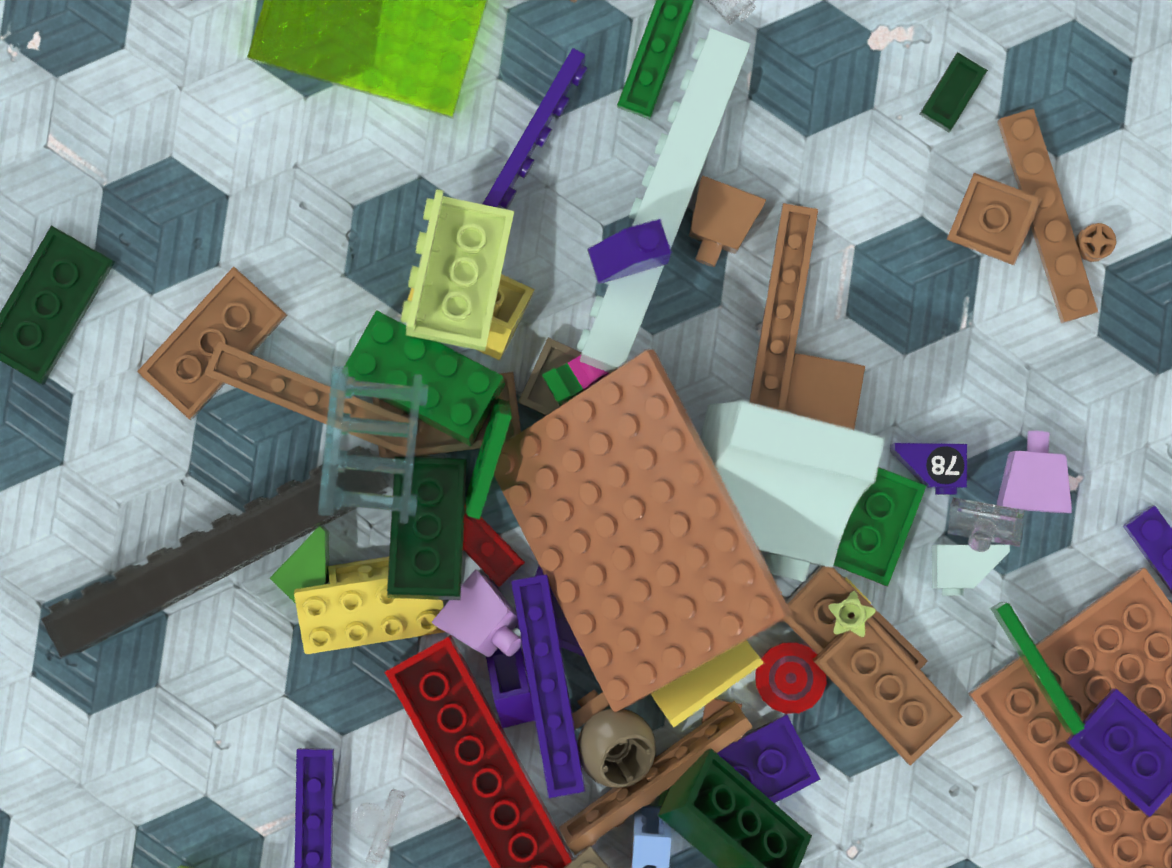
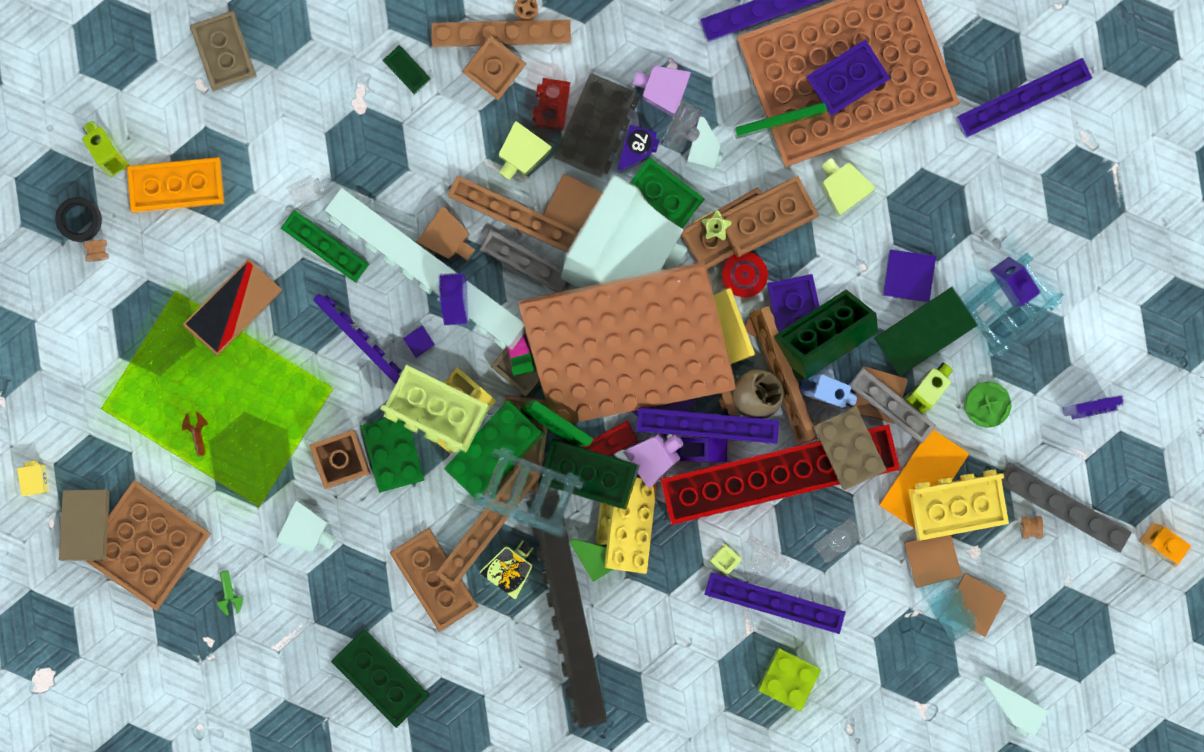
camera: 80 degrees left, 0 degrees up
none -> bright green bar [217,571,243,616]
none -> light aqua torso [276,501,337,552]
none -> medium nougat brick [309,429,371,489]
none -> green plate [361,418,425,493]
none -> dark purple tile [403,326,436,358]
none -> light grey tile [479,229,568,293]
none -> torso [480,540,534,599]
none -> yellowish green torso [498,121,552,181]
none -> clear red brick [532,78,571,131]
none -> clear smoke bracket [554,73,640,178]
none -> yellowish green tile [709,544,742,577]
none -> yellowish green torso [821,158,876,217]

